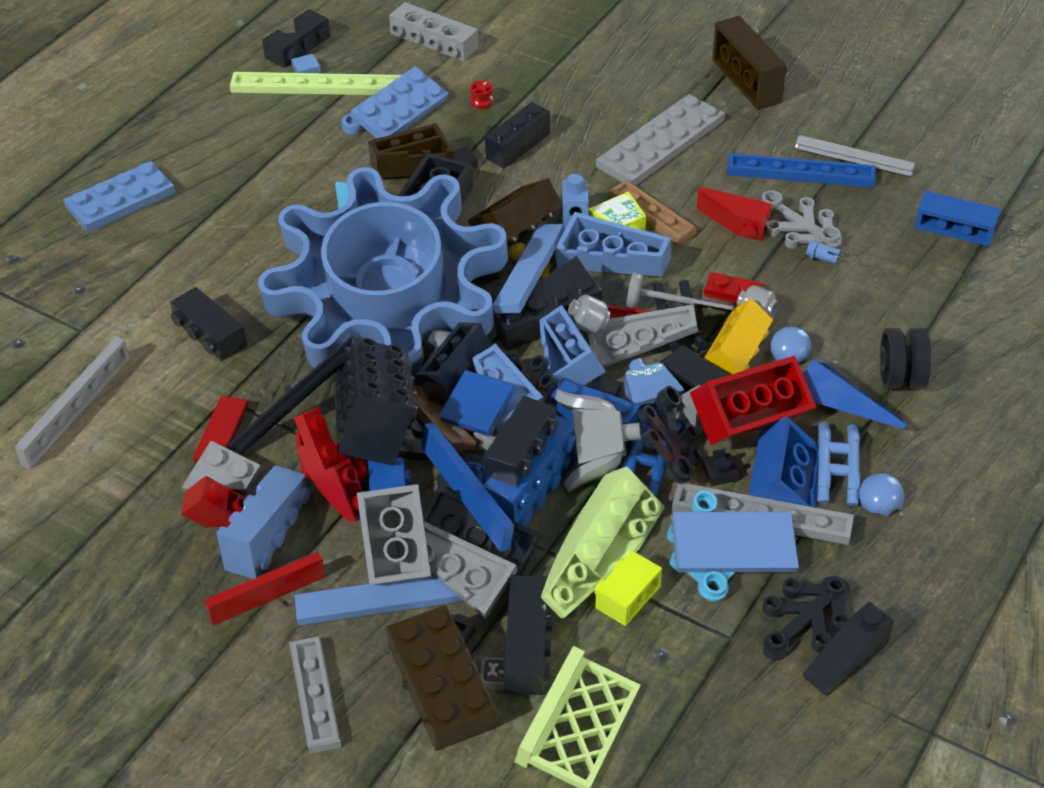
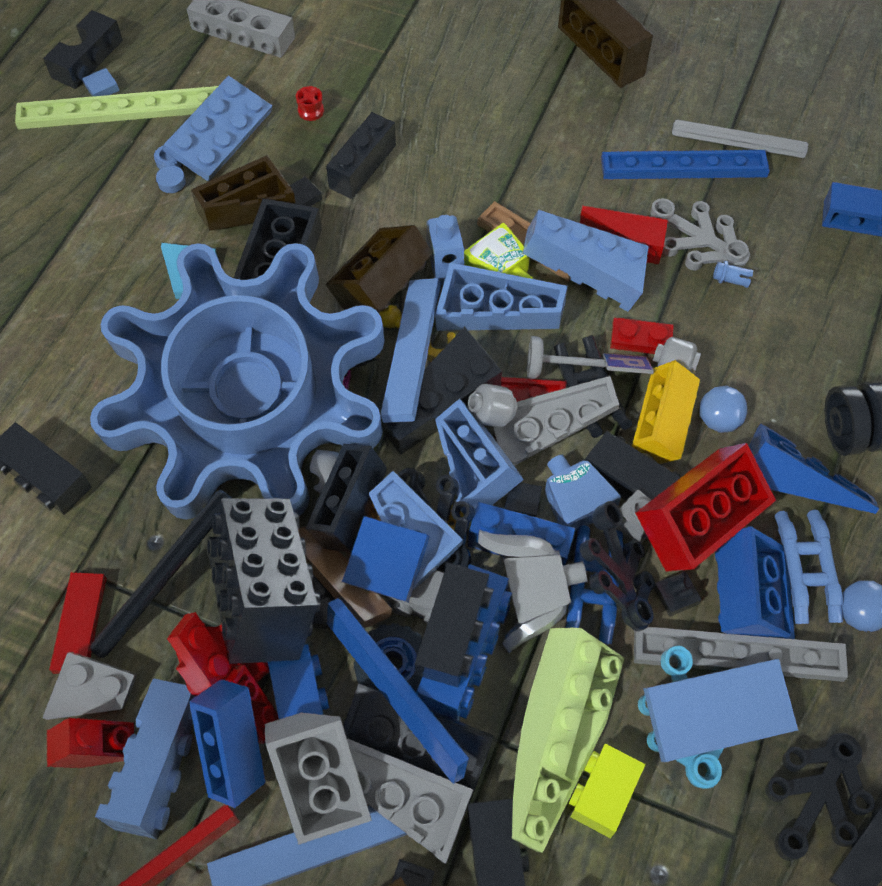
camera: 10 degrees left, 15 degrees up
light grey plate [596,94,725,186] -> none
none -> medium blue tile [156,166,186,193]
none -> blue brick [189,679,266,808]
none -> medium blue wedge [523,210,649,312]

